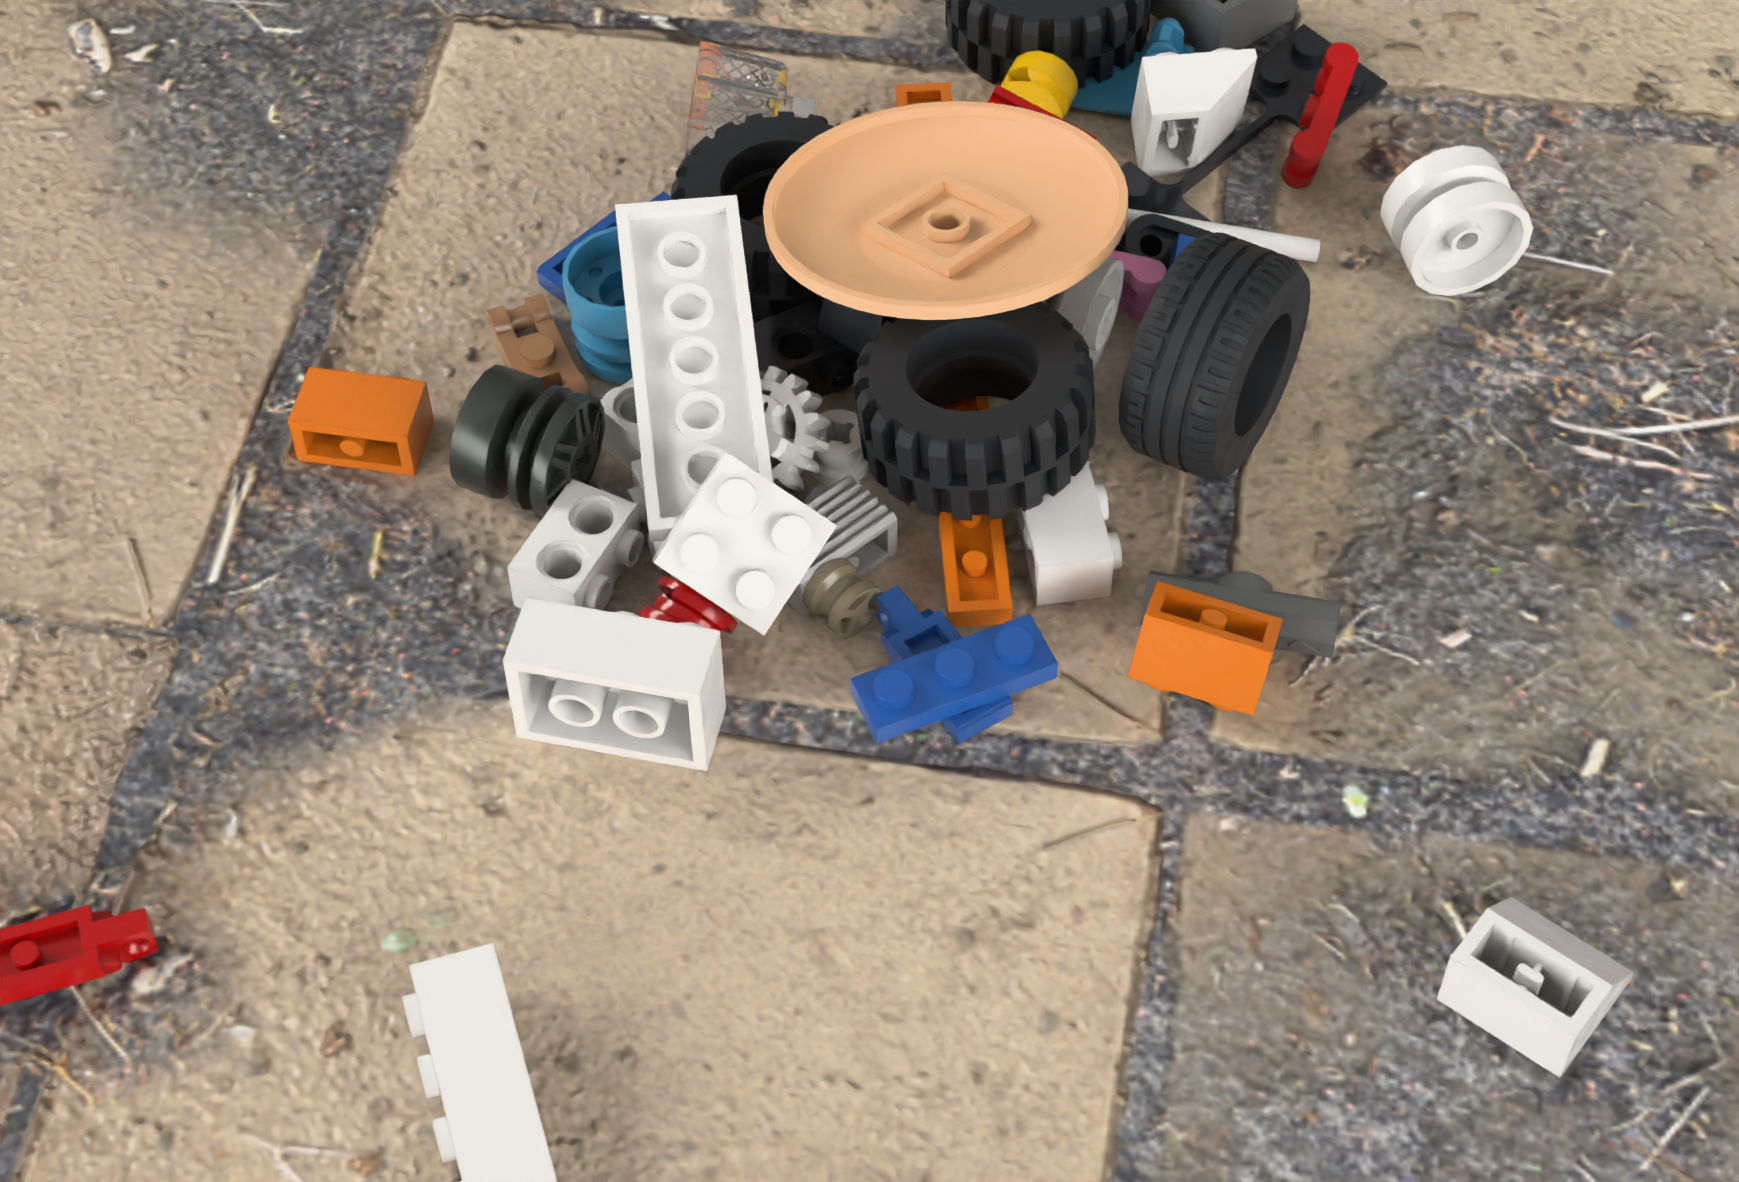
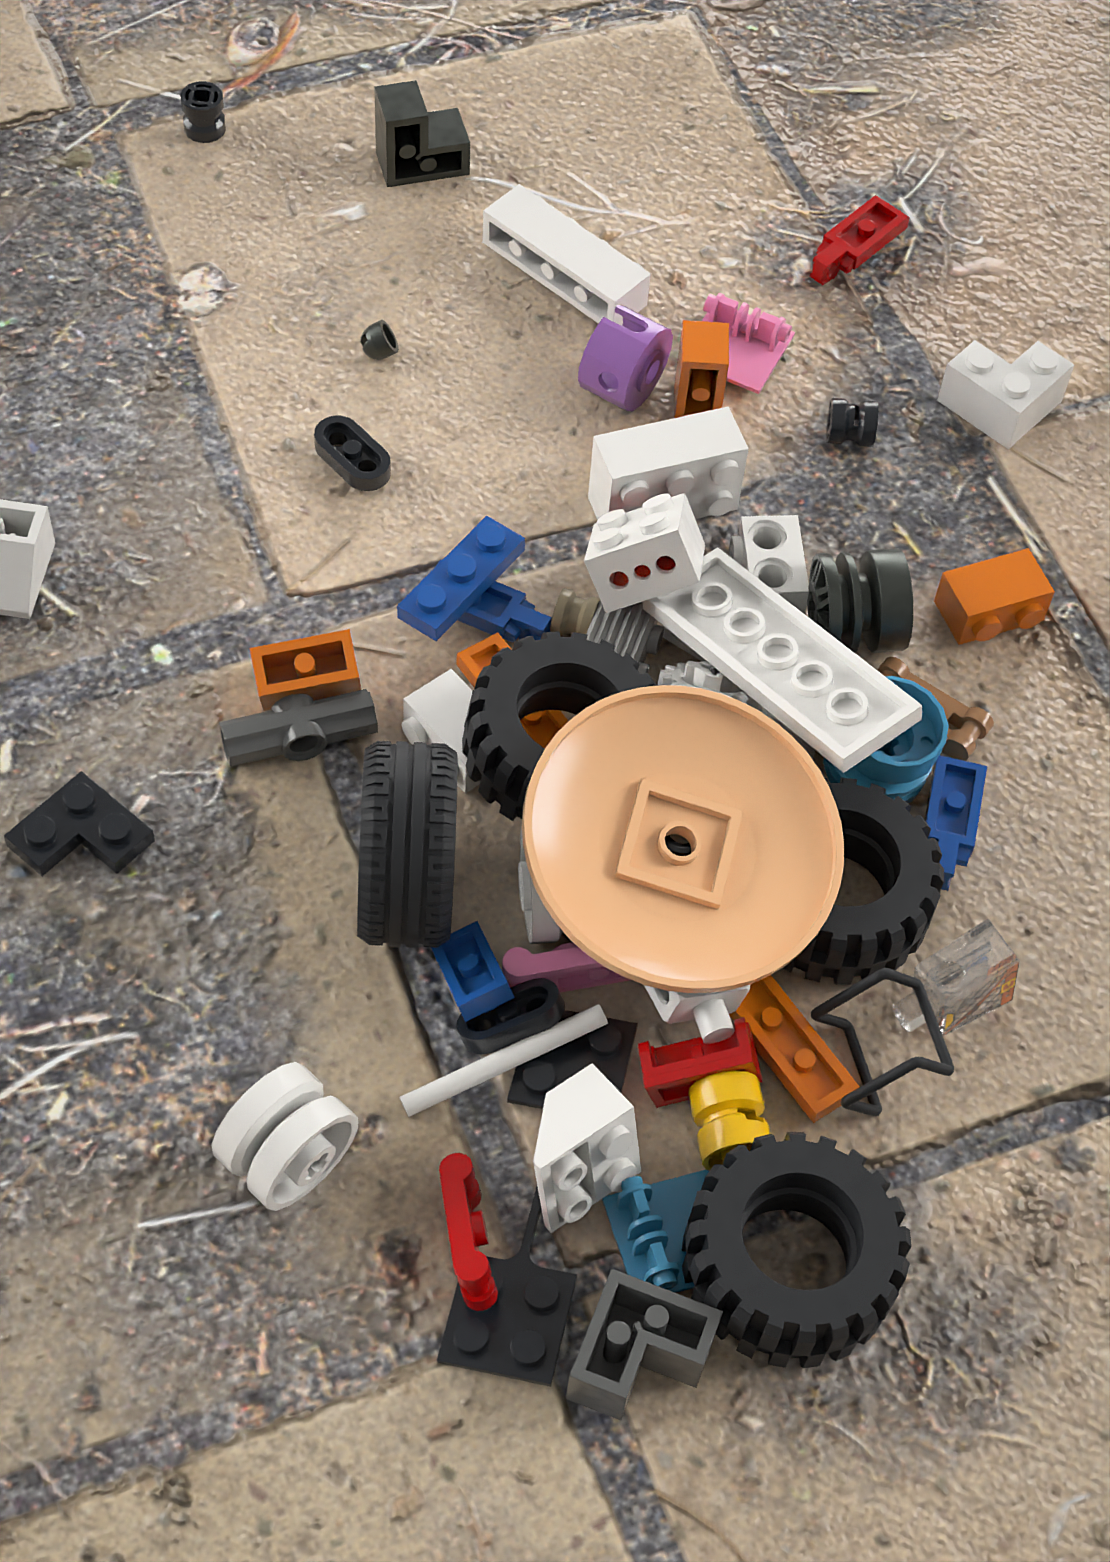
camera: 145 degrees right, 5 degrees up
none -> black plate [4,771,155,877]
none -> black plate [314,415,391,491]
none -> pearl dark grey hinge [360,319,399,360]
none -> medium lavender piece [578,305,673,412]
none -> orange brick [674,320,729,418]
none -> bright pink hinge [677,293,795,394]
none -> black piece [811,968,954,1116]
none -> black wheel [826,398,879,447]
none -> white brick [937,340,1074,449]

